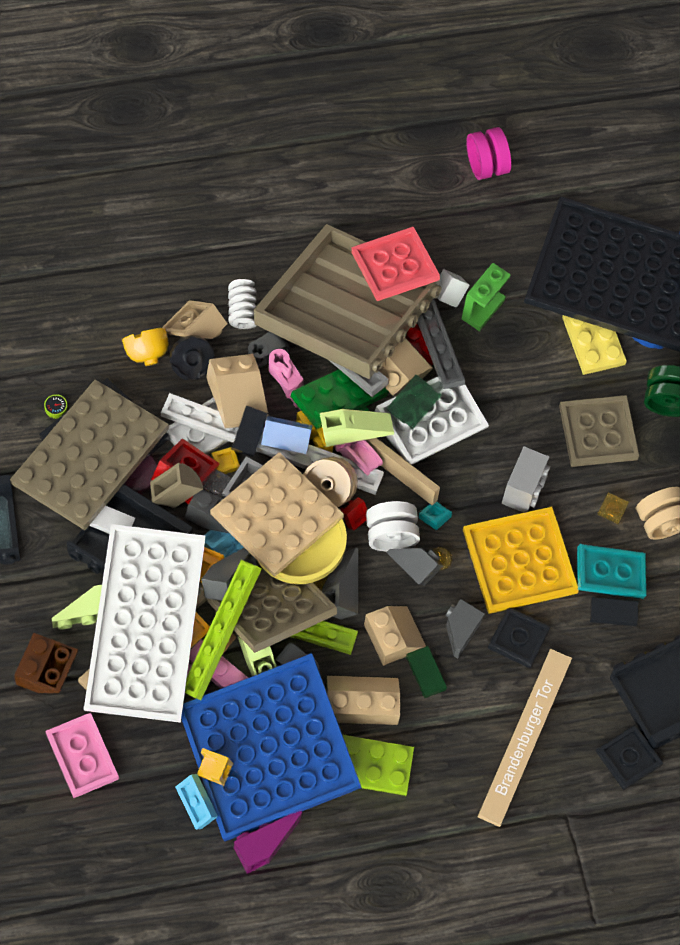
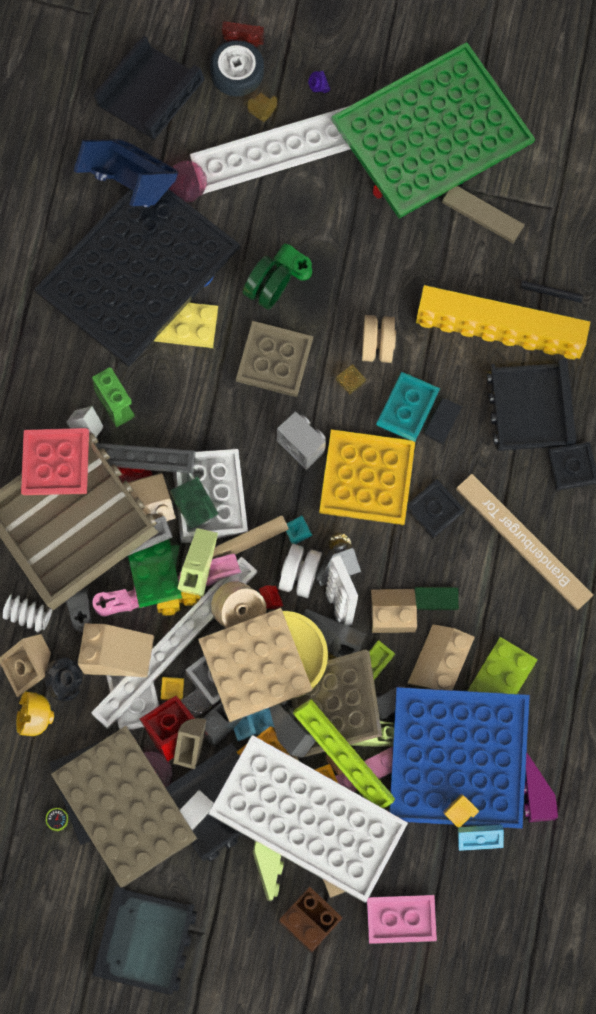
camera: 65 degrees left, 10 degrees up
black tile [231,406,268,457] -> none
hinge [261,416,313,454] -> none
dark grey slope [446,599,484,659] -> none
none -> white plate [325,555,358,626]

